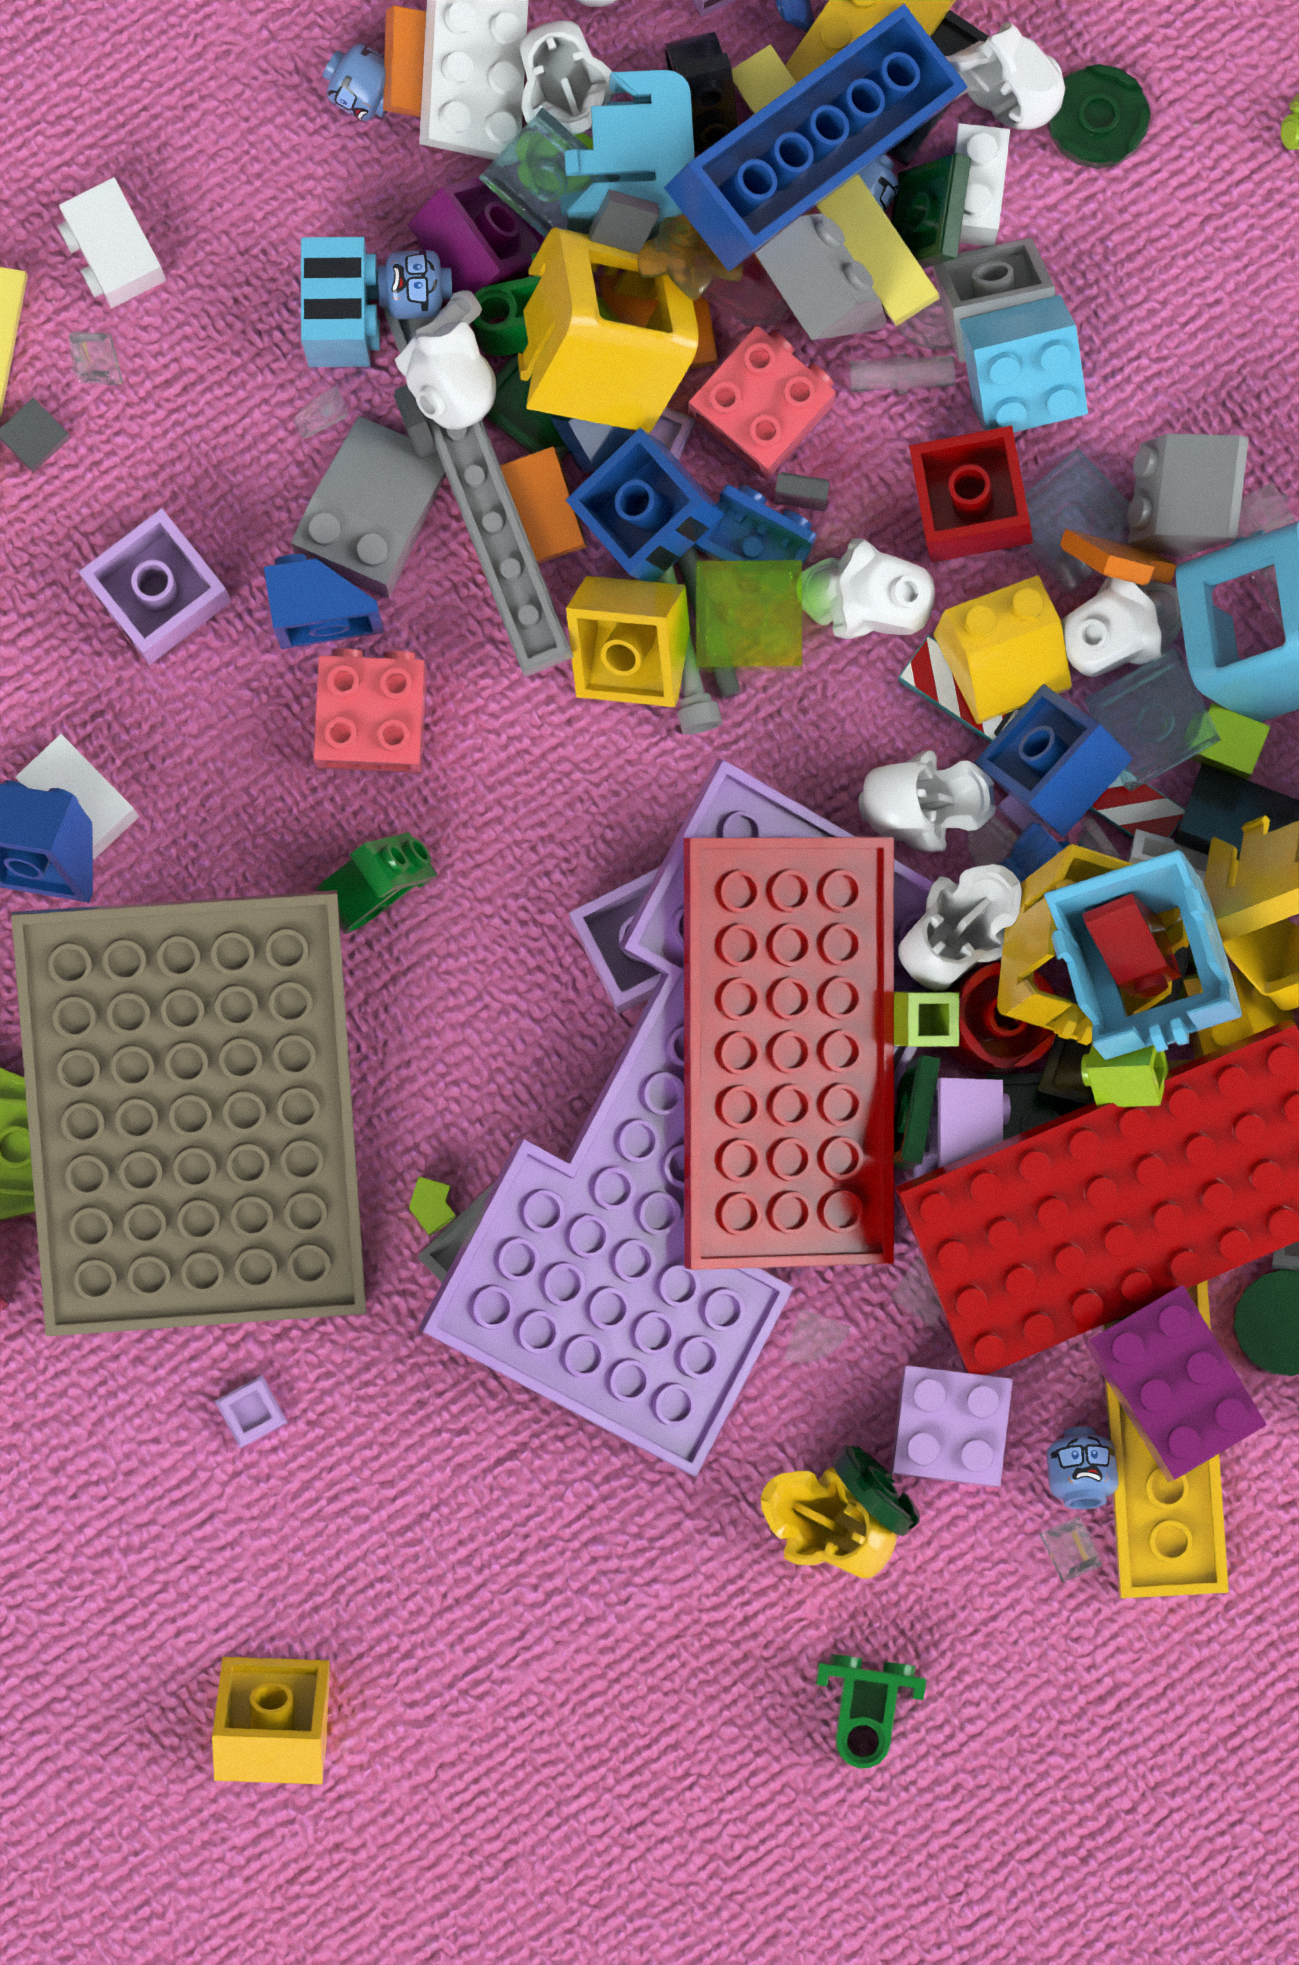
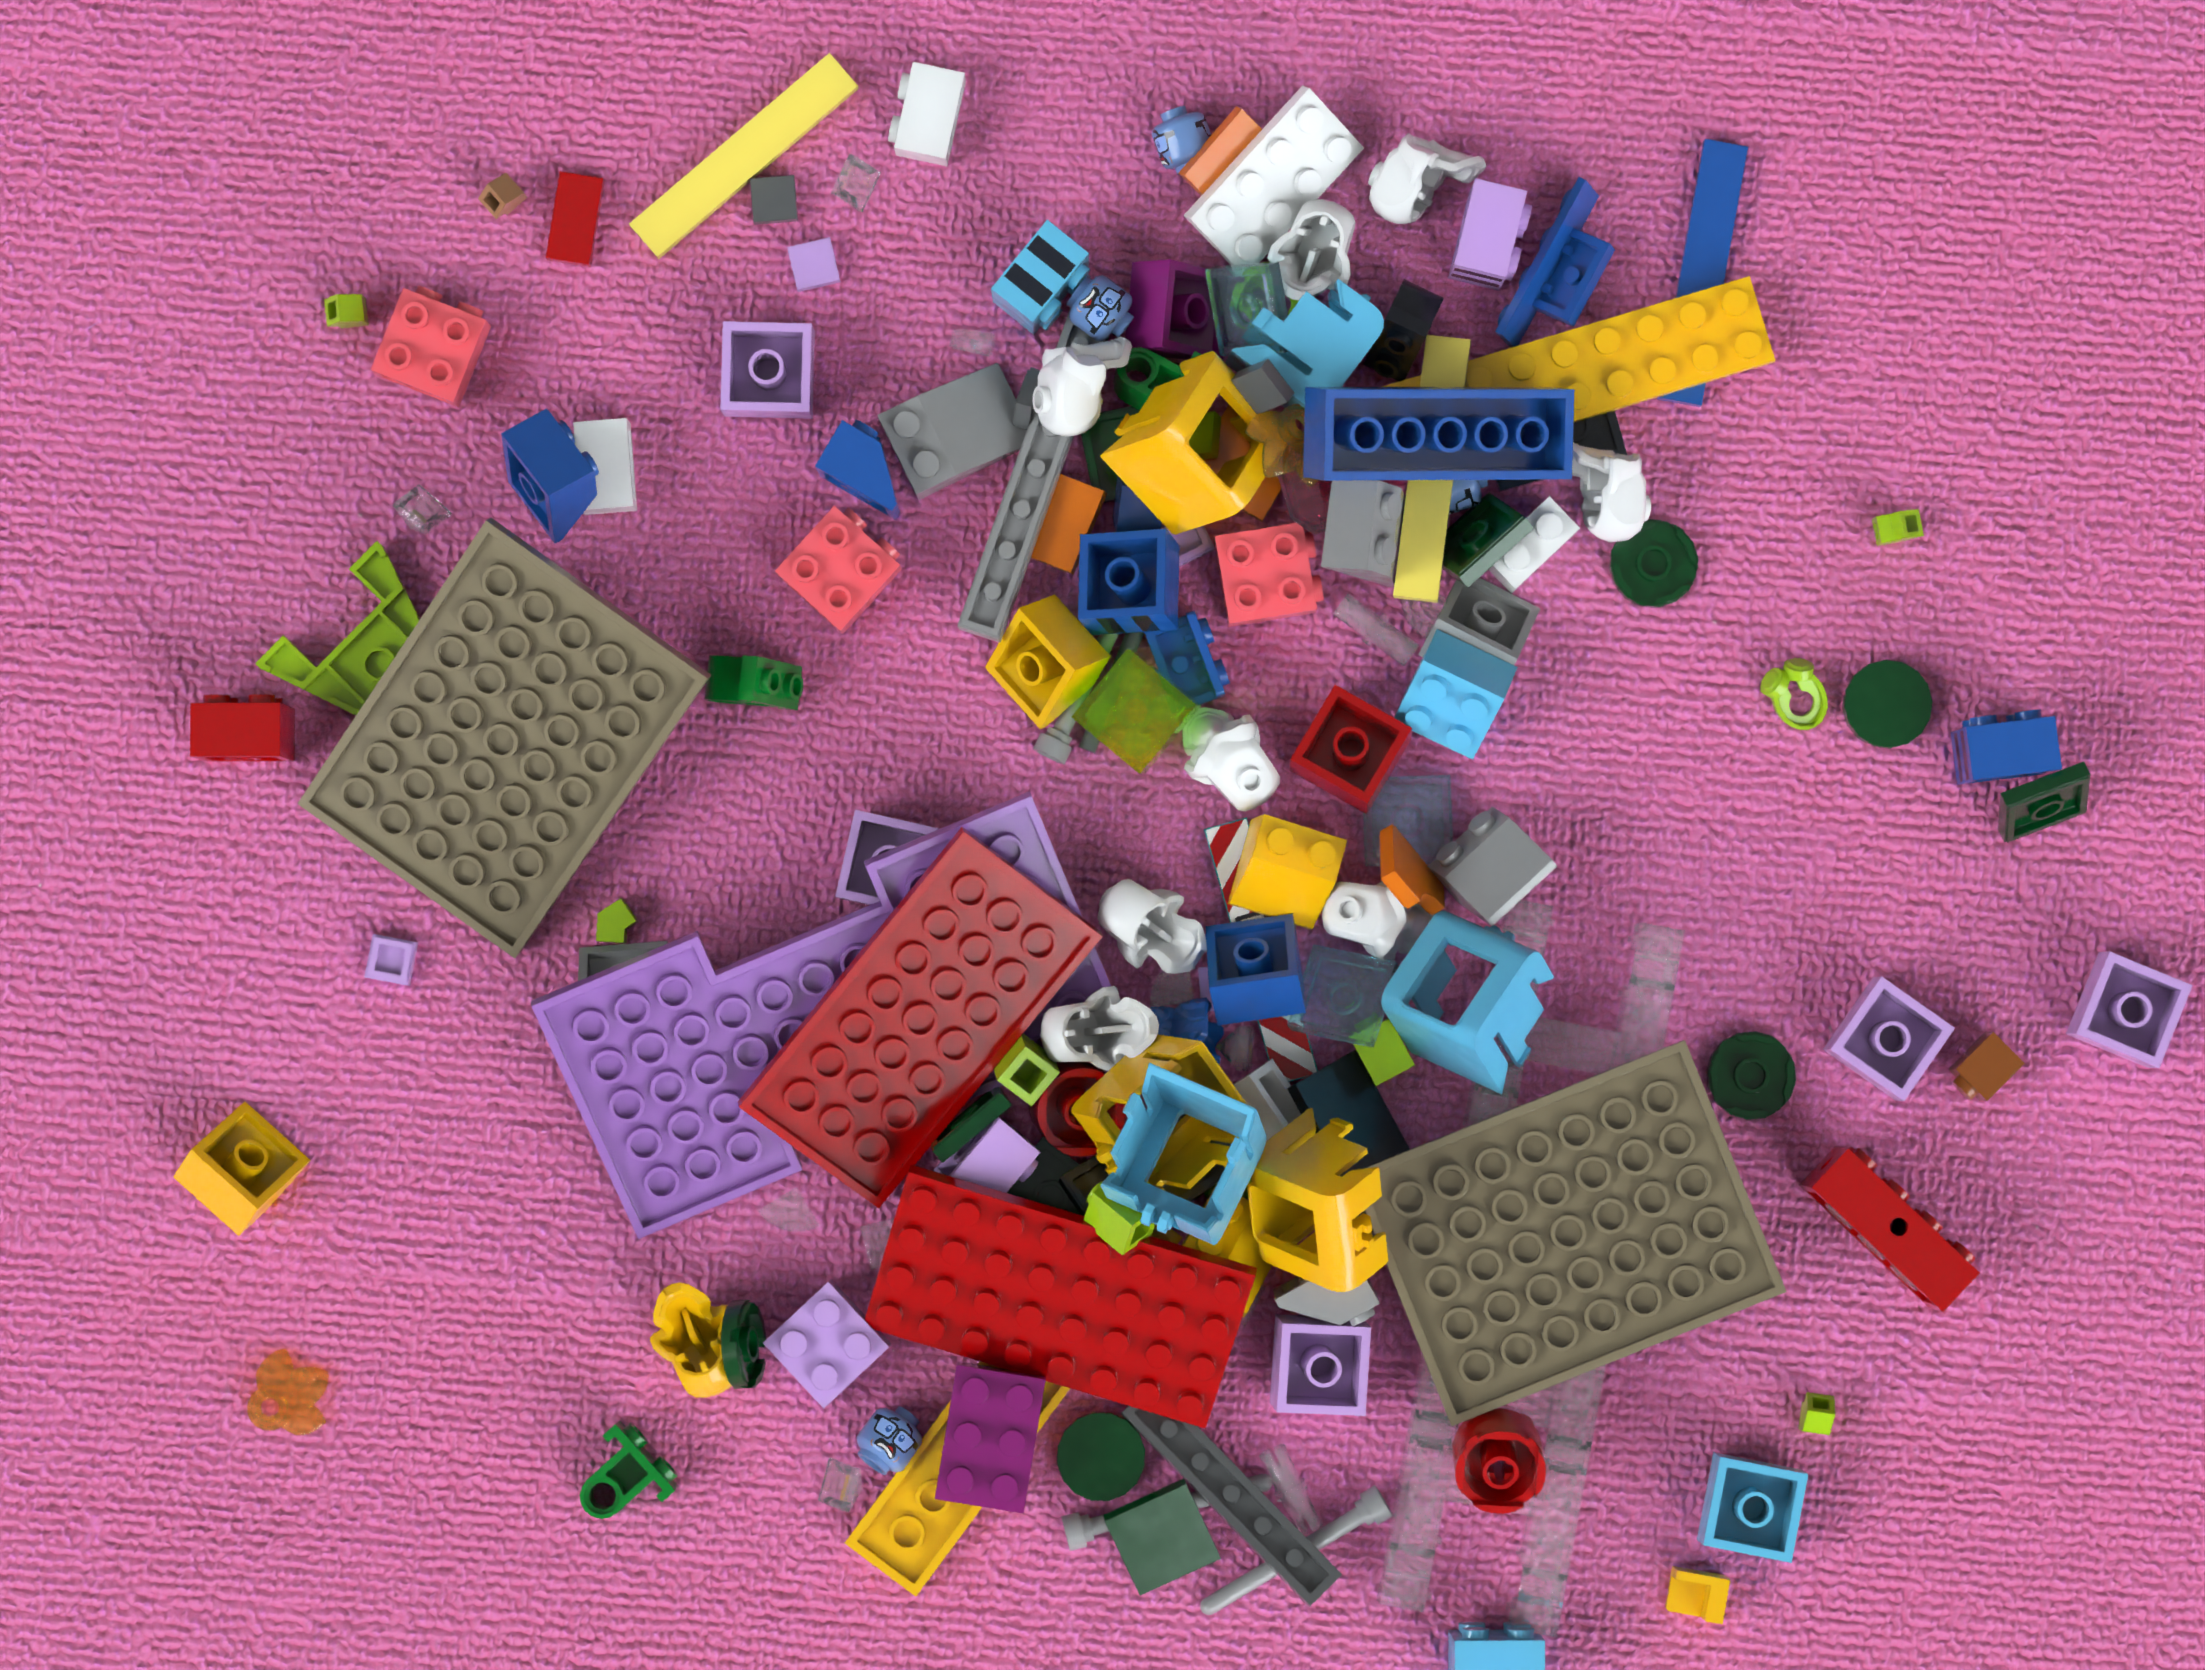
camera: 40 degrees right, 5 degrees up
dark grey tile [774,472,830,512] -> none
red slope [1082,893,1182,998] -> none
none -> clear yellow plate [247,1348,329,1435]
none -> lavender tile [787,237,841,292]

